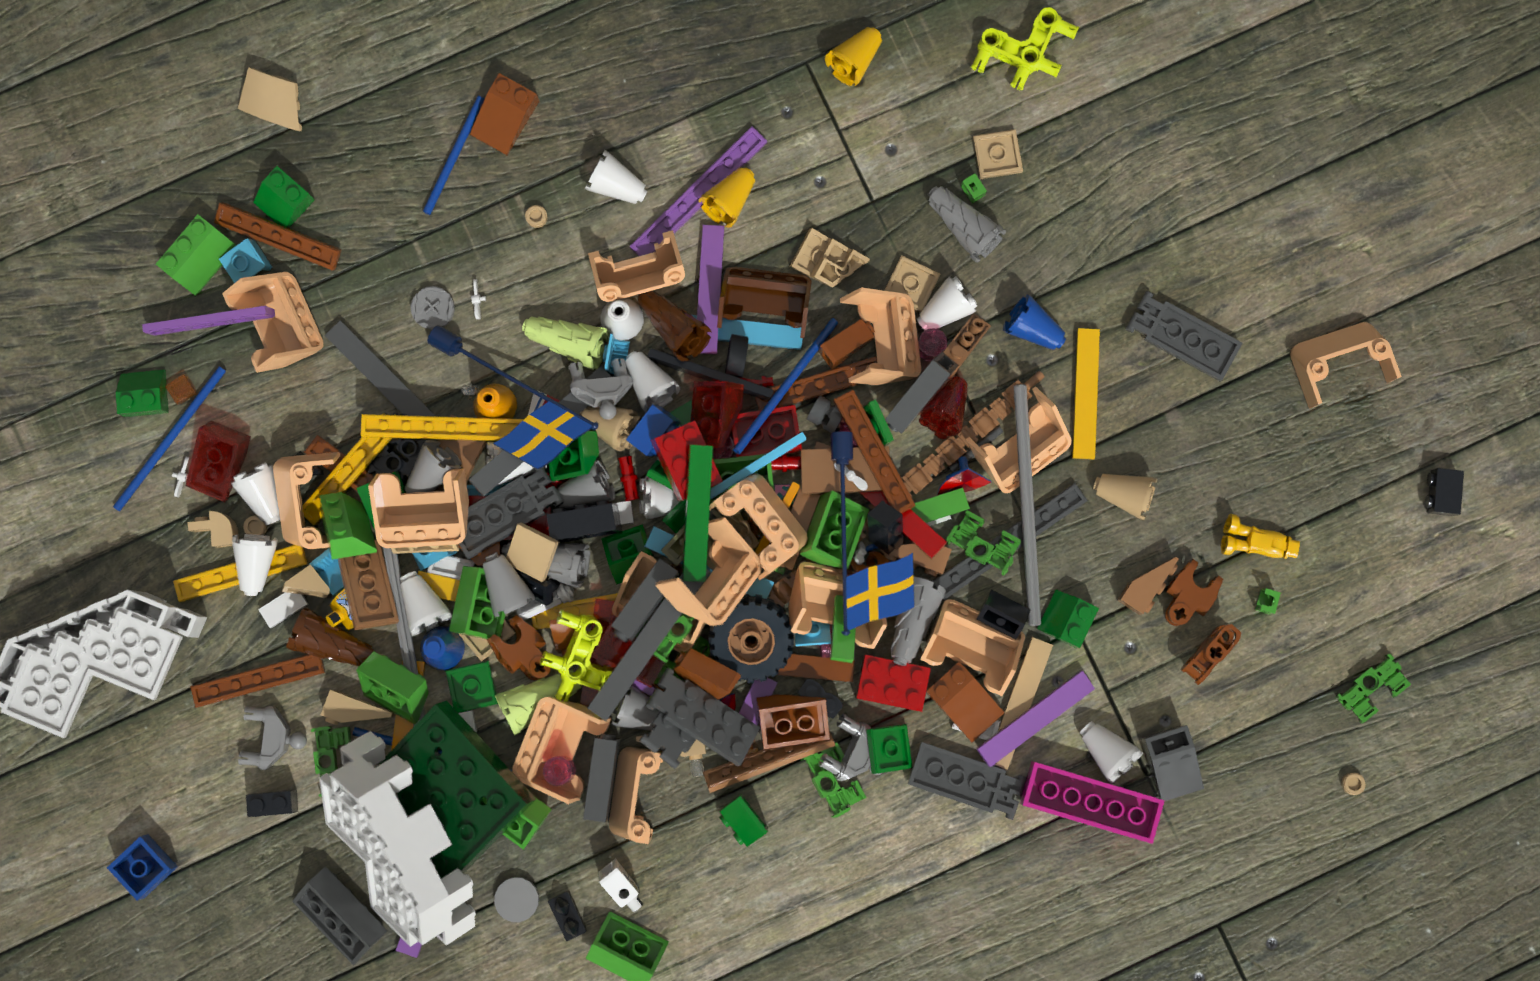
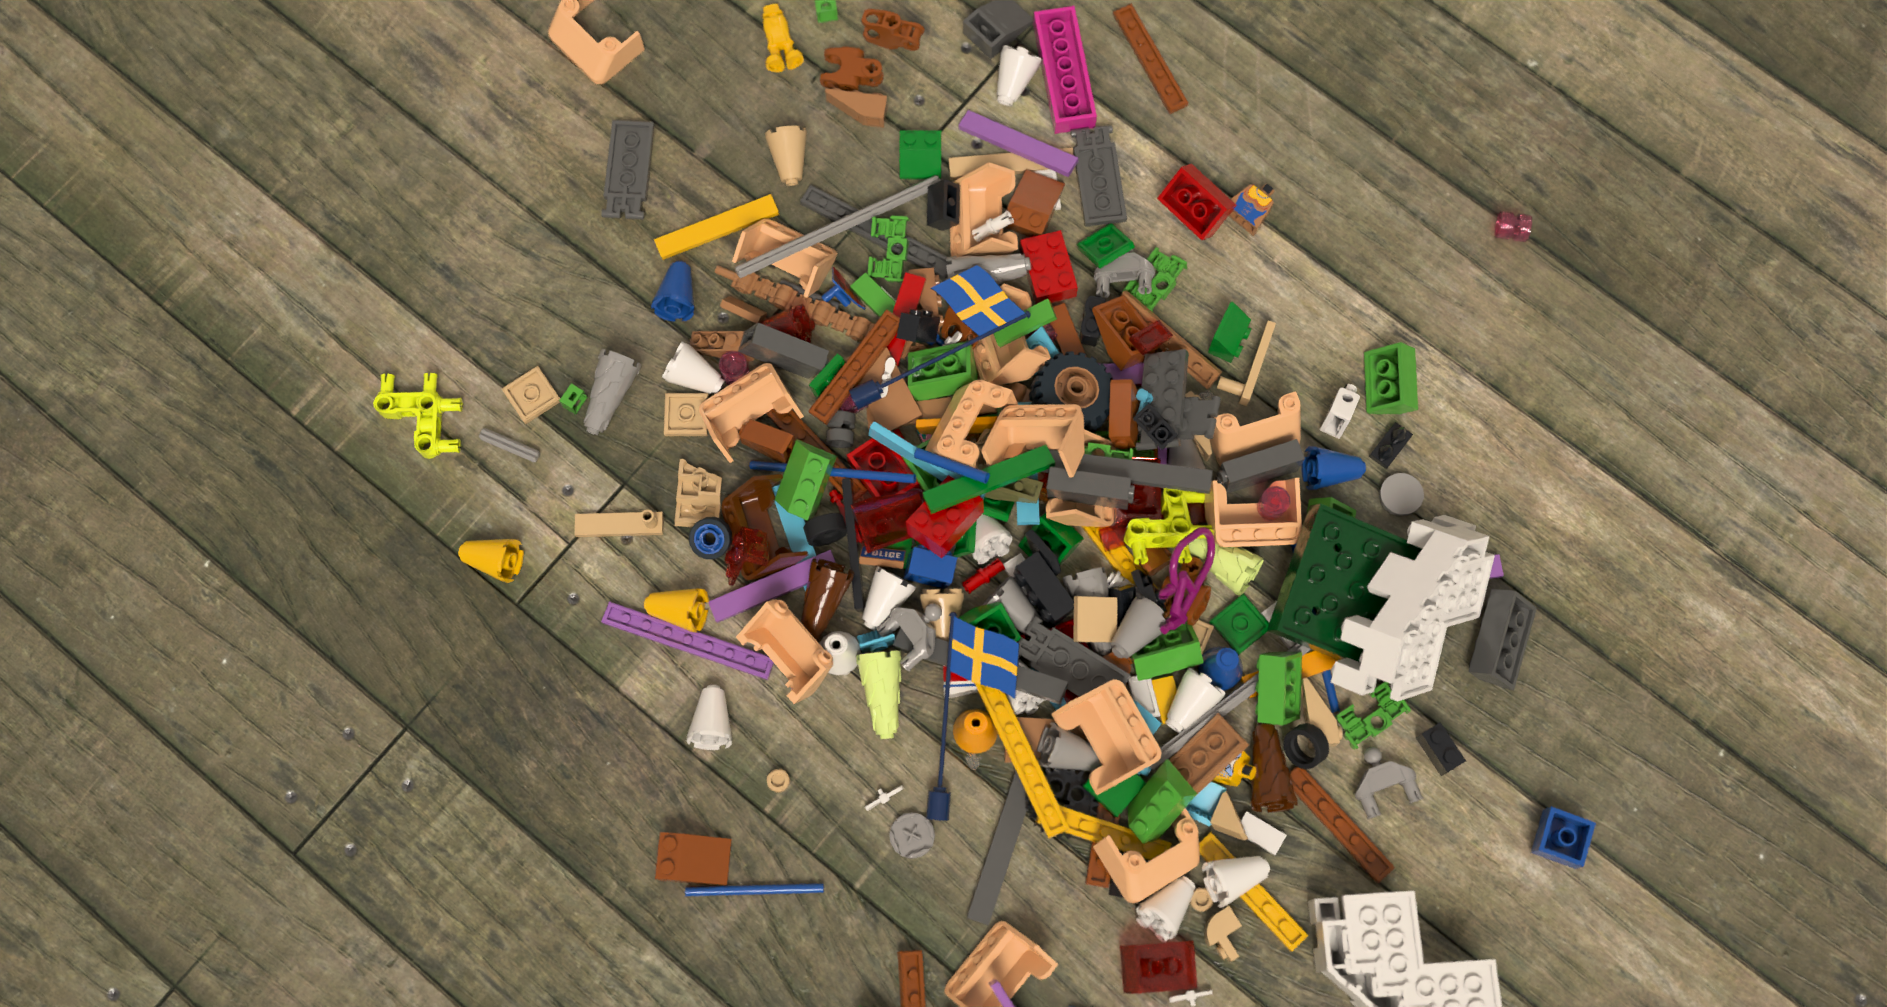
camera: 115 degrees left, 10 degrees down
none -> light grey axle [479,428,540,462]
none -> tan piece [574,509,664,537]
none -> wheel [689,517,733,560]
none -> medium nougat tile [720,296,767,324]
none -> clear red bracket [724,526,769,586]
none -> bright green slope [775,439,837,521]
none -> tile [859,546,906,569]
none -> blue piece [914,448,990,484]
none -> white pin [972,211,1014,242]
none -> black tile [1025,529,1061,576]
none -> dark orange tile [1113,4,1188,114]
none -> clear red tile [1129,320,1173,355]
none -> black slope [1131,569,1167,612]
none -> black slope [1133,403,1178,450]
none -> medium azure hand [1136,388,1153,414]
none -> red brick [1157,163,1237,241]
none -> magenta piece [1159,527,1215,634]
none -> tan piece [1217,320,1276,406]
none -> torso [1229,184,1274,236]
none -> black tyre [1283,723,1329,770]
none -> blue cone [1301,446,1366,490]

